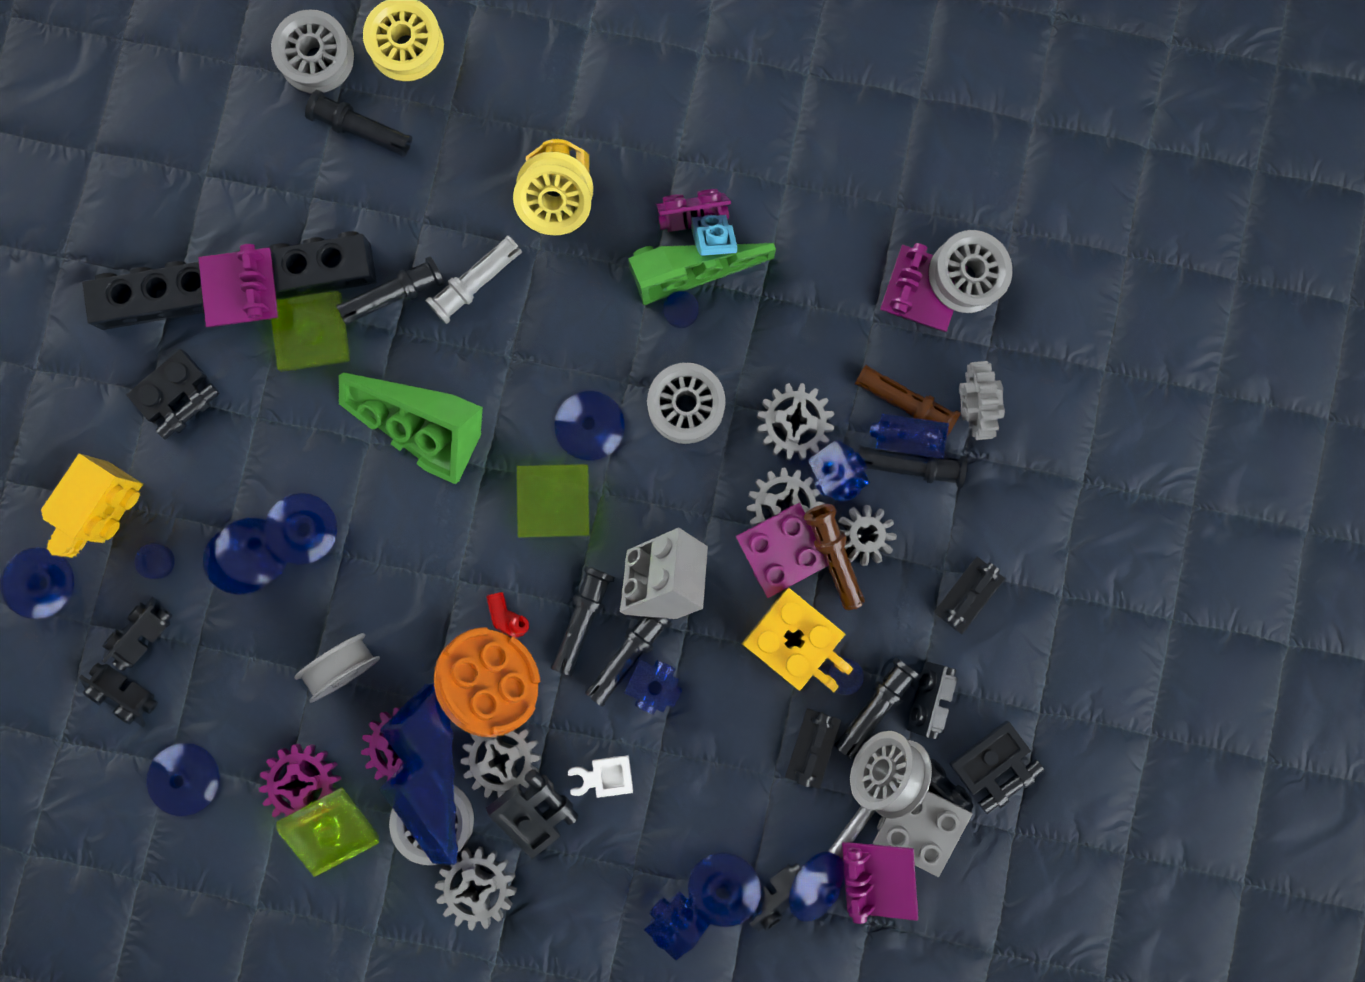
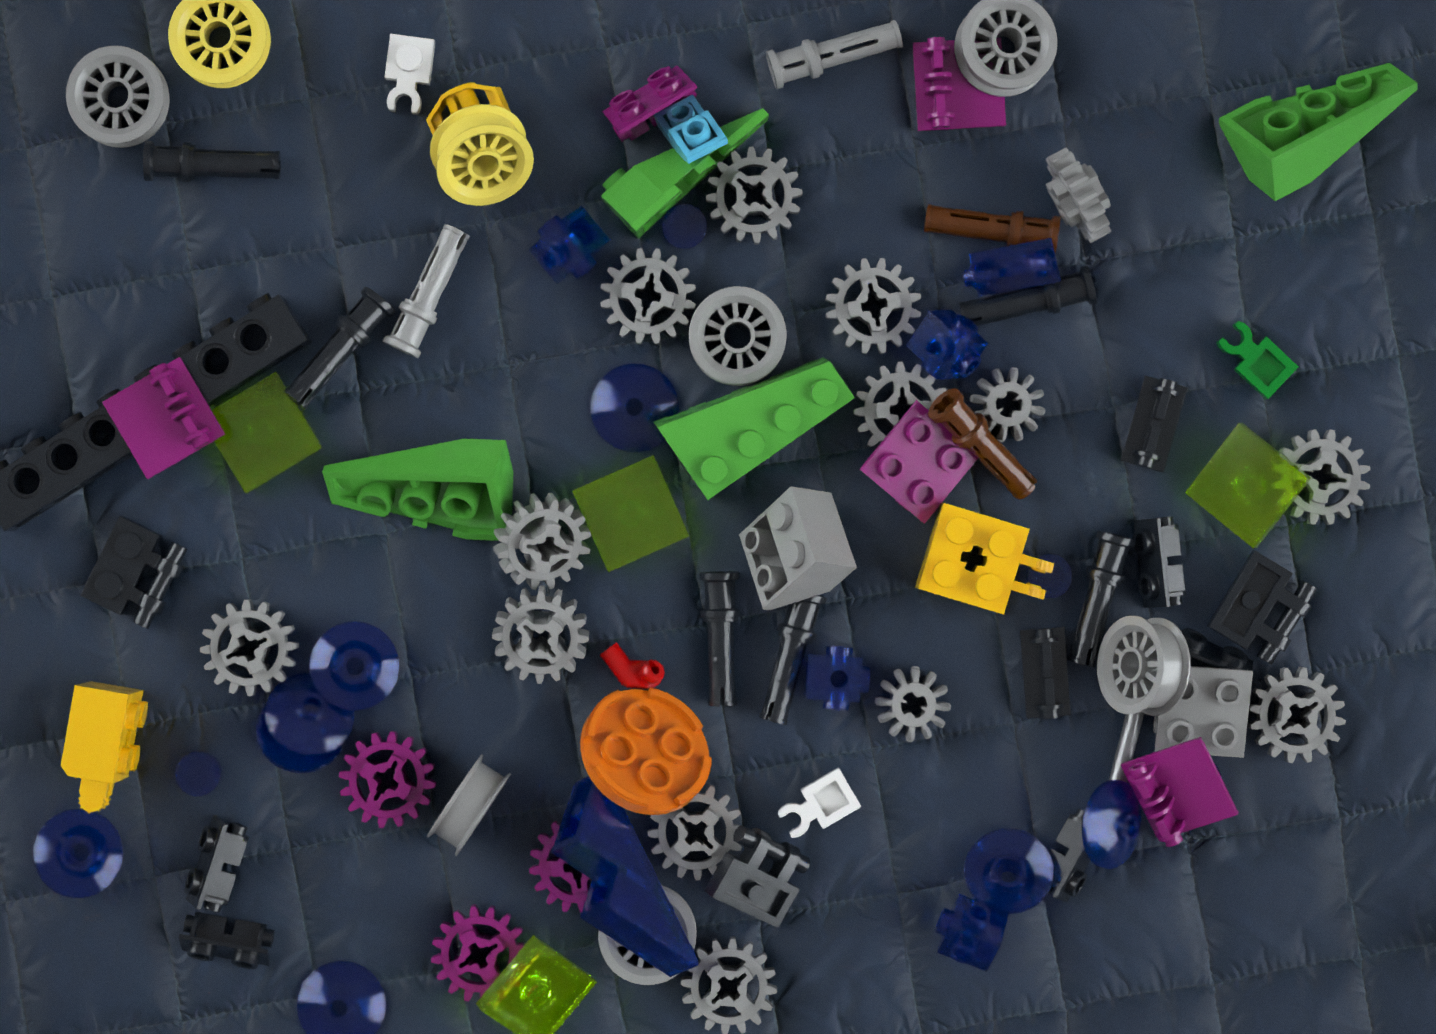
camera: 25 degrees left, 5 degrees up
none -> light grey gear [200,599,299,696]
none -> magenta gear [339,731,437,828]
none -> white plate [384,34,436,115]
none -> light grey gear [492,586,589,684]
none -> light grey gear [493,493,591,590]
none -> clear blue brick [529,206,610,284]
none -> light grey gear [600,248,696,345]
none -> bright green wedge [653,357,855,500]
none -> light grey gear [706,146,802,245]
none -> light grey pin [766,20,903,90]
none -> light grey gear [875,666,951,742]
none -> clear neon green plate [1185,423,1311,548]
none -> green plate [1216,321,1299,400]
none -> bright green wedge [1219,63,1418,201]
none -> light grey gear [1247,667,1346,763]
none -> light grey gear [1272,429,1370,525]

